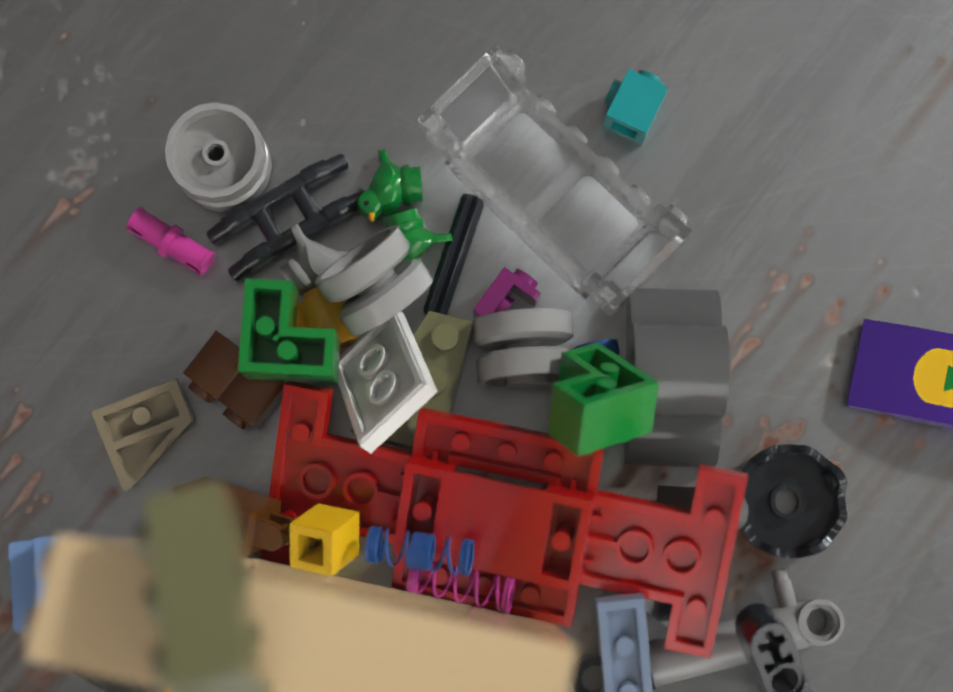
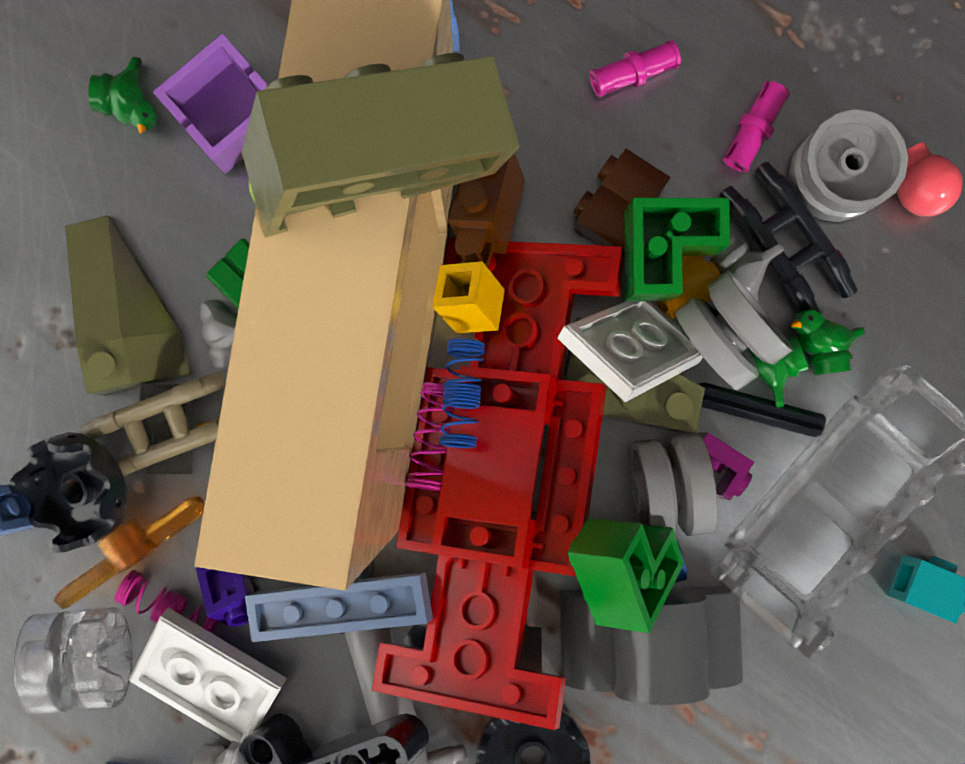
camera: 80 degrees right, 5 degrees up
dark tan wing [91,378,194,492] -> none
none -> dark pink pin [589,40,681,98]
none -> coral piece [897,142,963,217]

